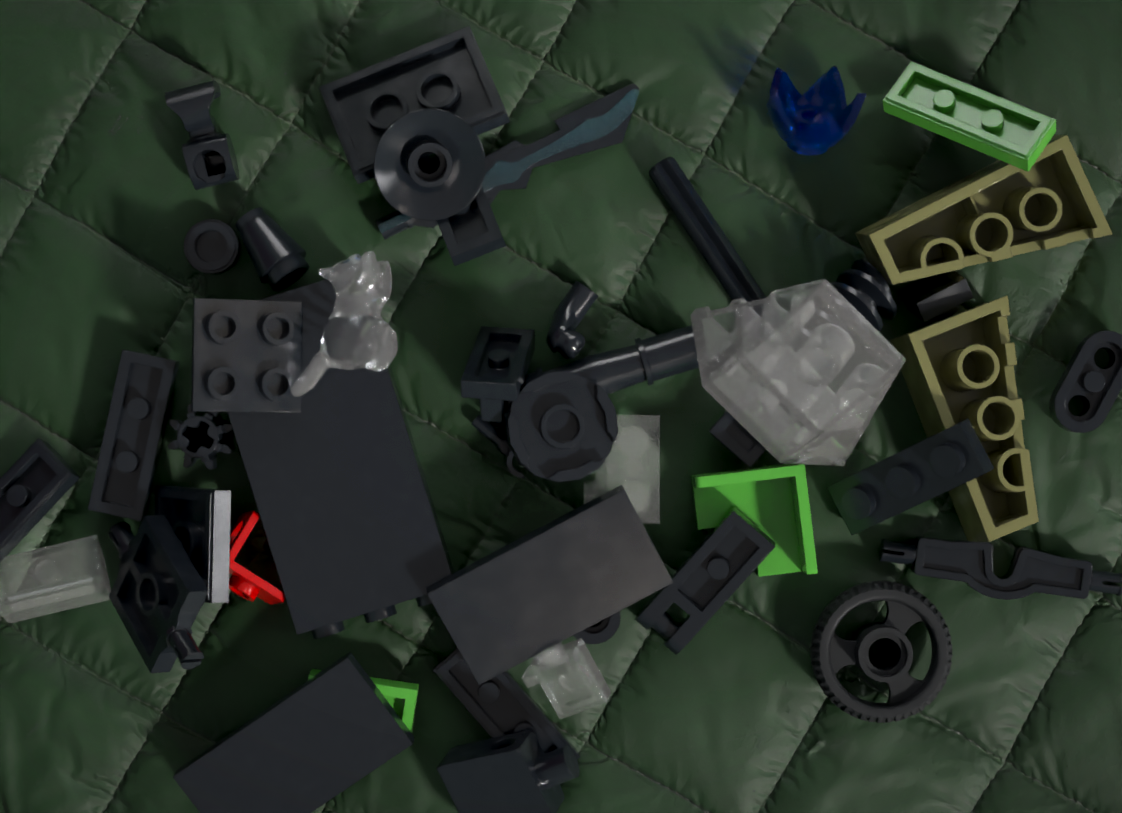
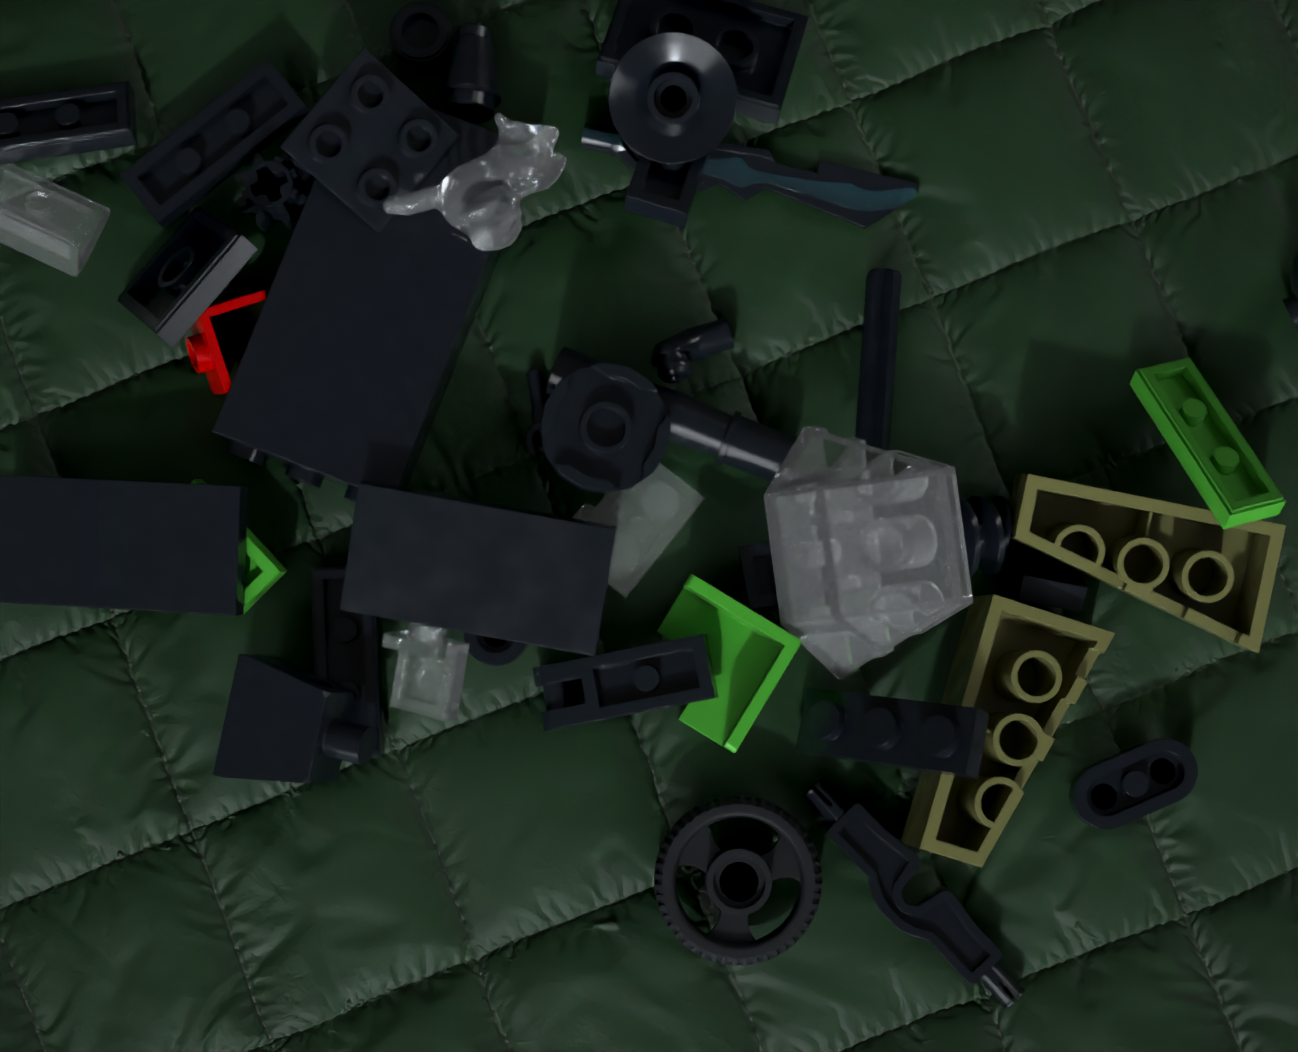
camera: 40 degrees right, 5 degrees down
black plate [108,515,209,674] -> none
black hinge [461,326,535,422] -> none
clear blue piece [767,66,867,155] -> none

